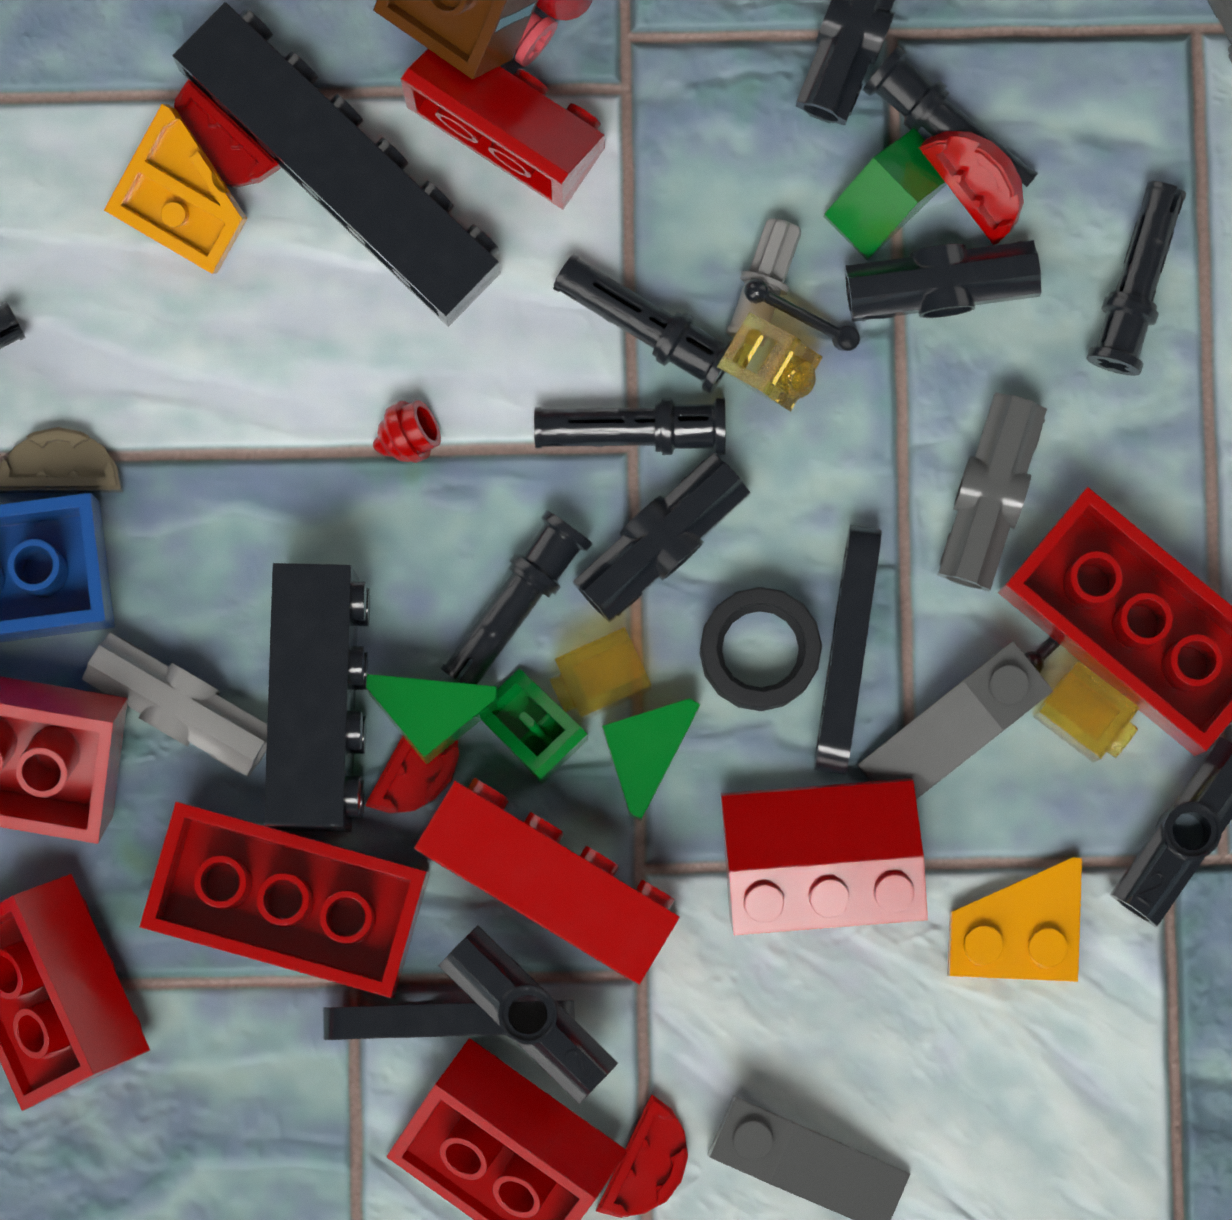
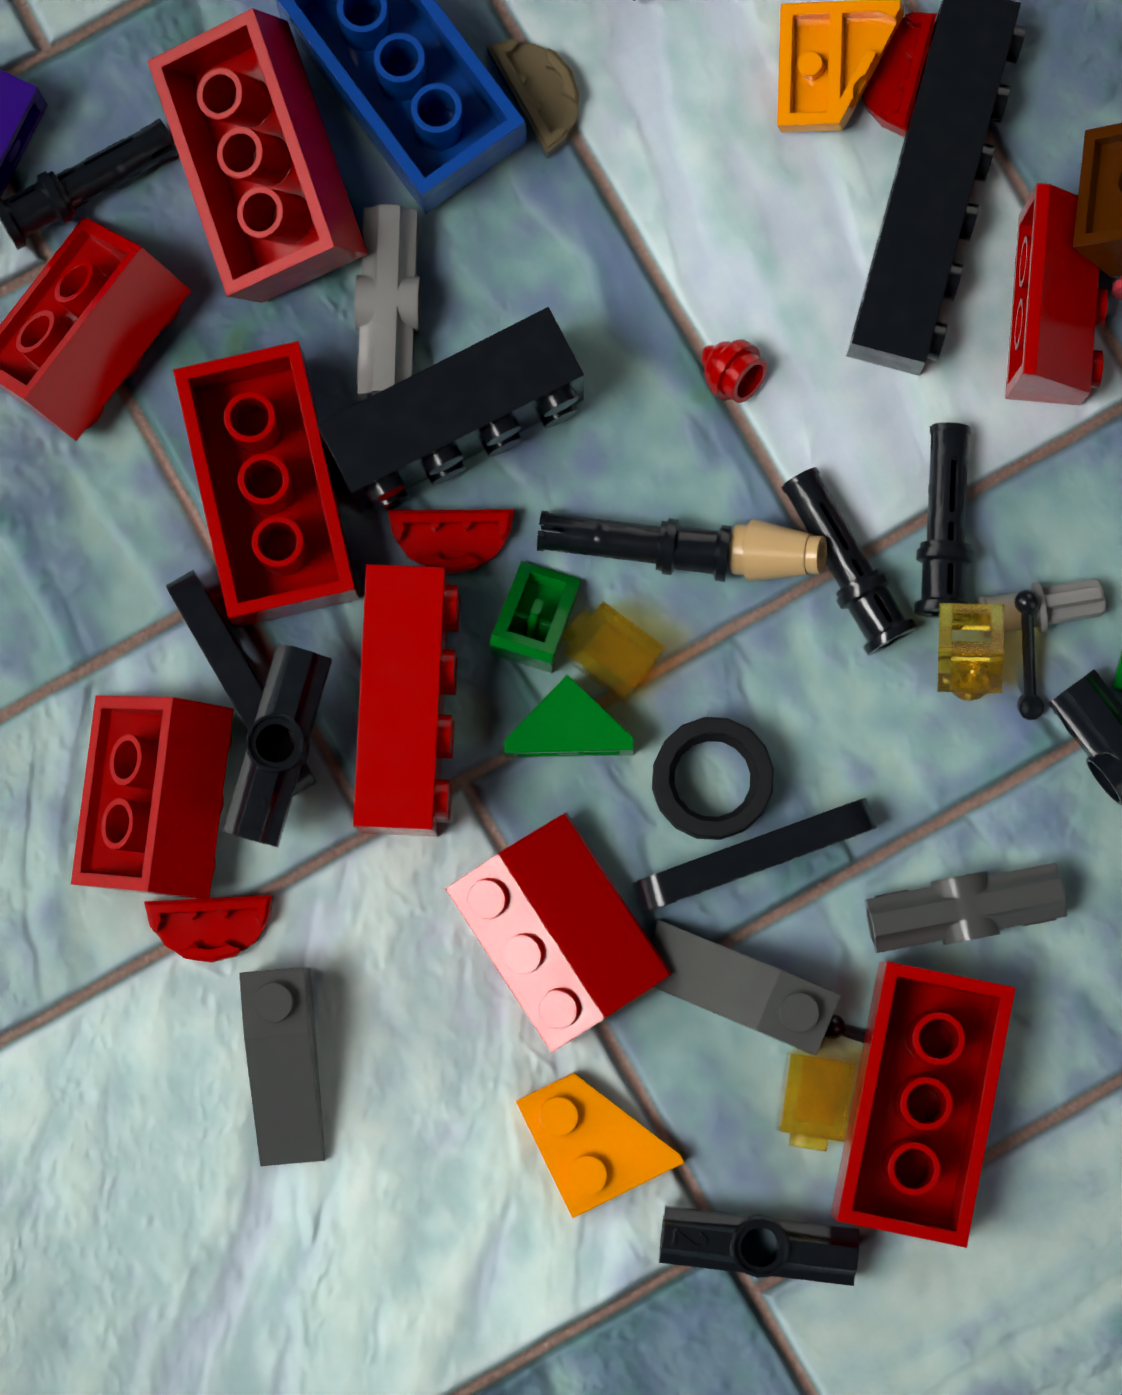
camera: 65 degrees right, 0 degrees up
green slope [366,674,498,765] -> none
black piece [573,453,751,623] -> none
none -> tan cone [729,519,827,582]

